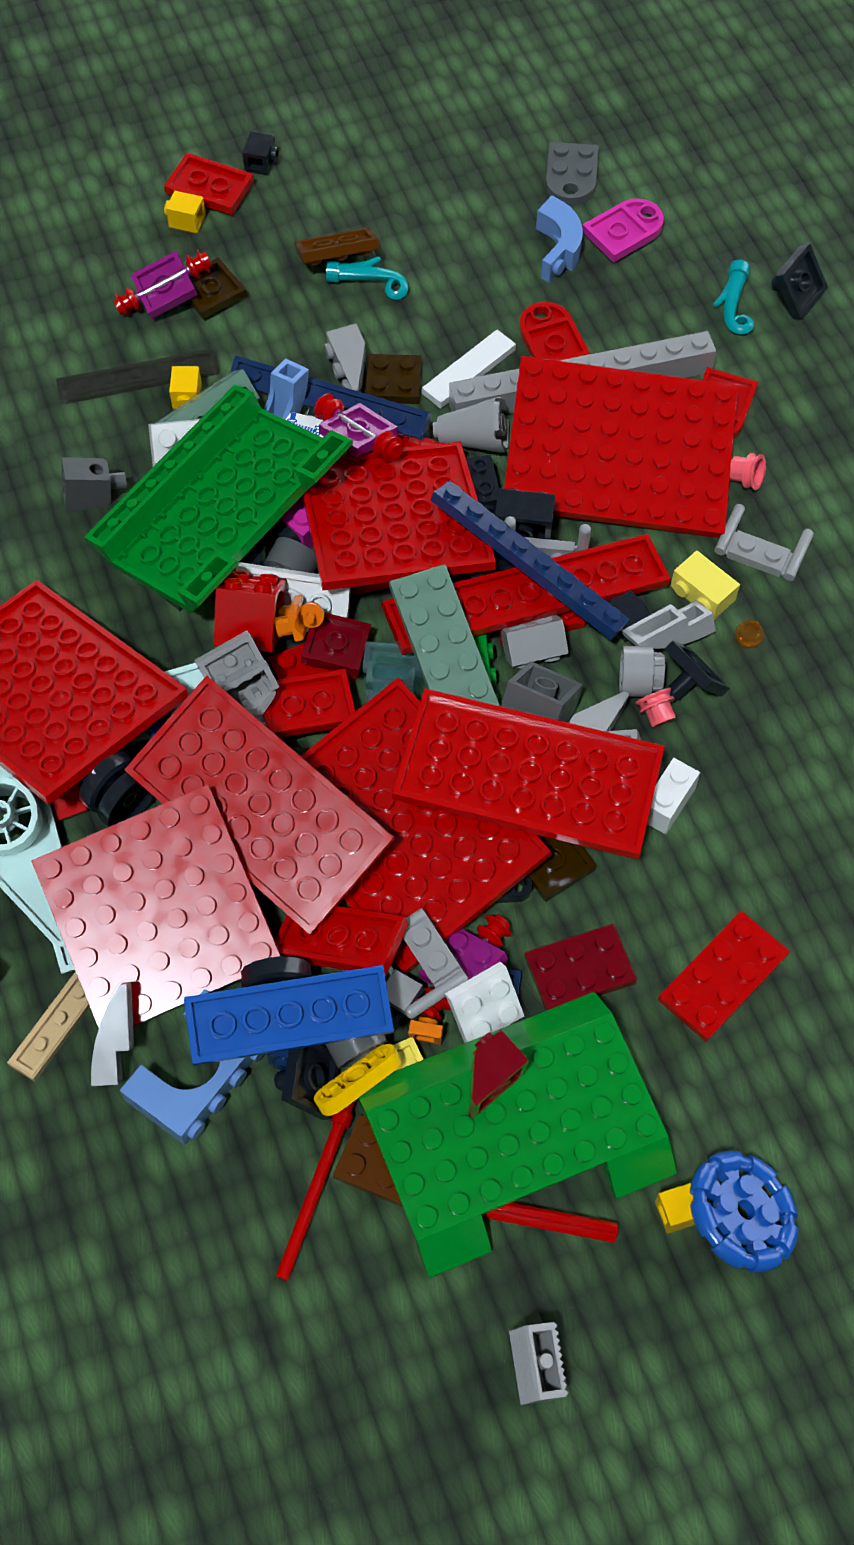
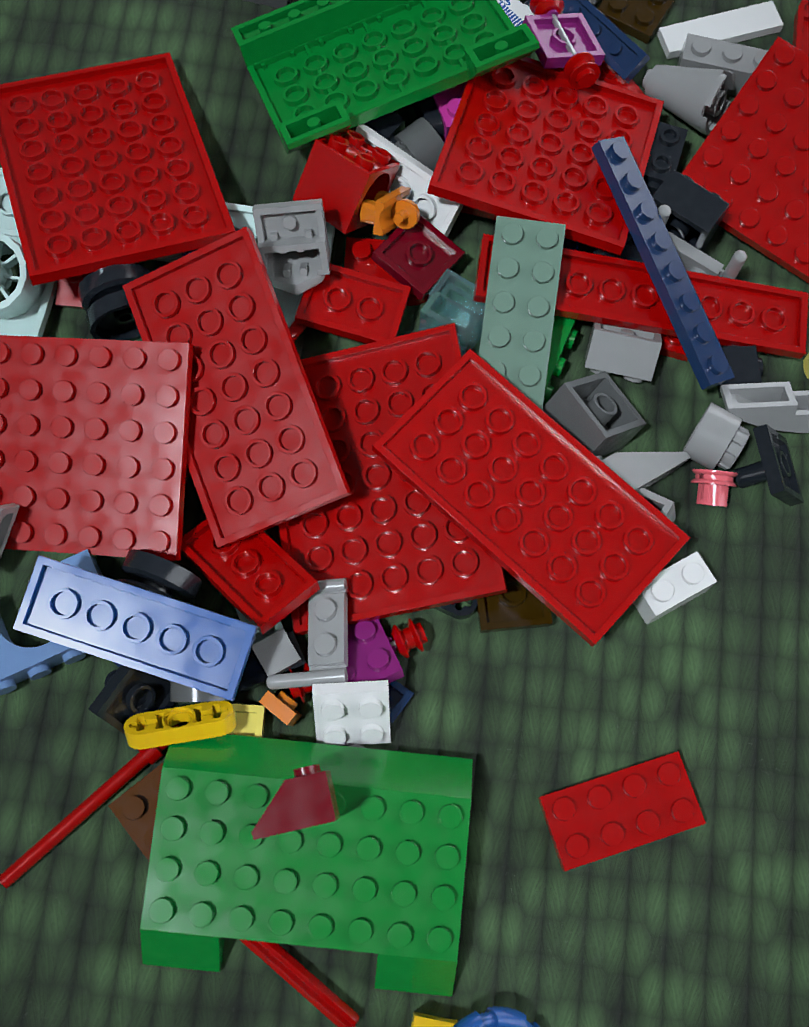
camera: 25 degrees right, 10 degrees up
dark red plate [524,924,637,1011] -> none

